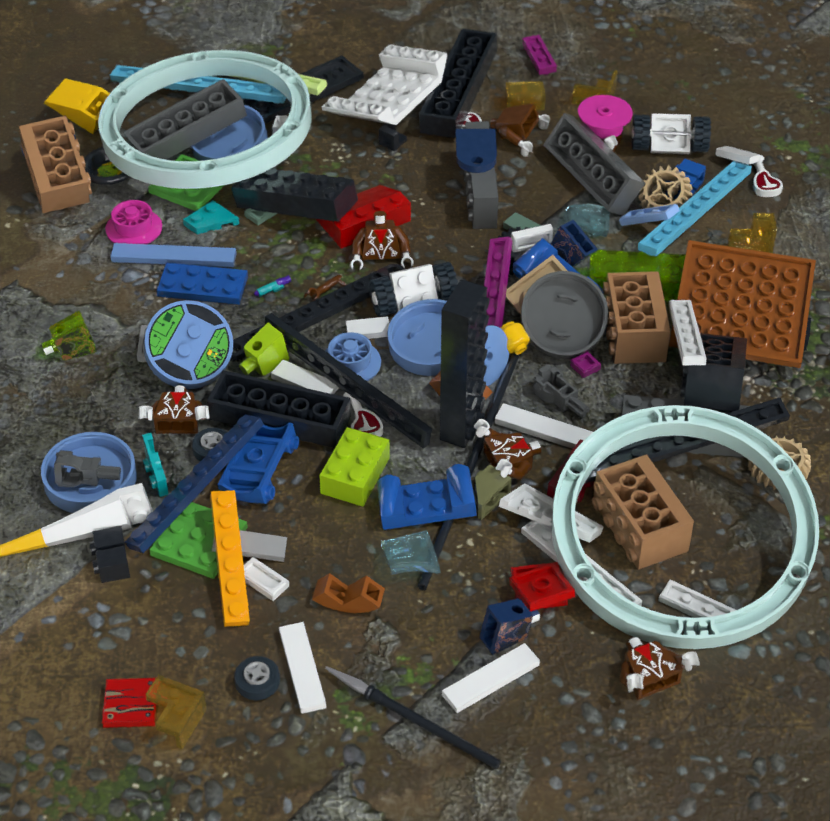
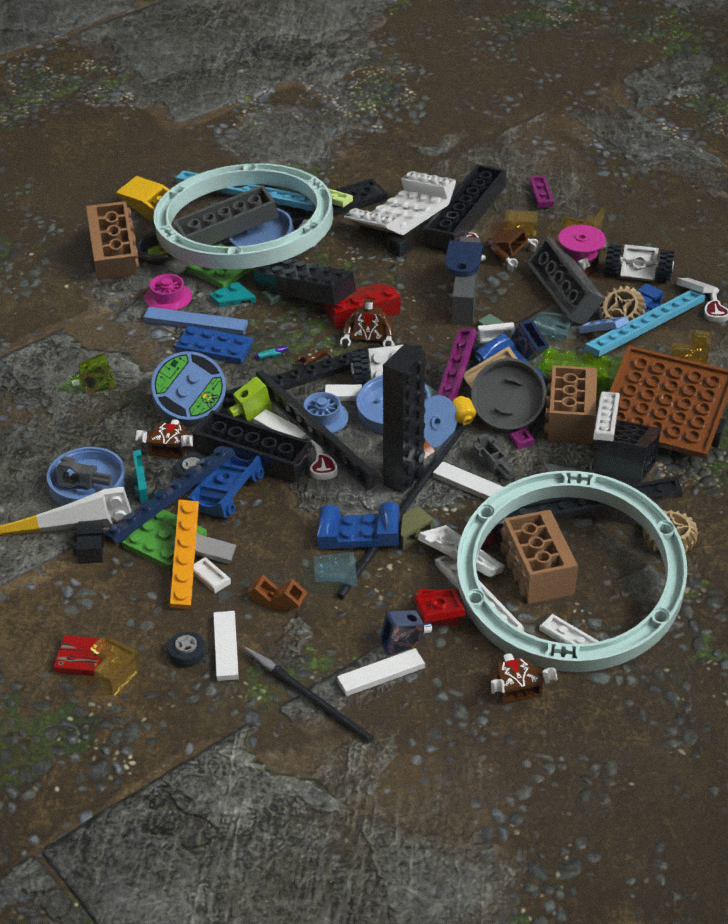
camera: 10 degrees right, 5 degrees down
lime brick [319,427,390,507] -> none
reddish brown torso [474,419,541,480] -> none

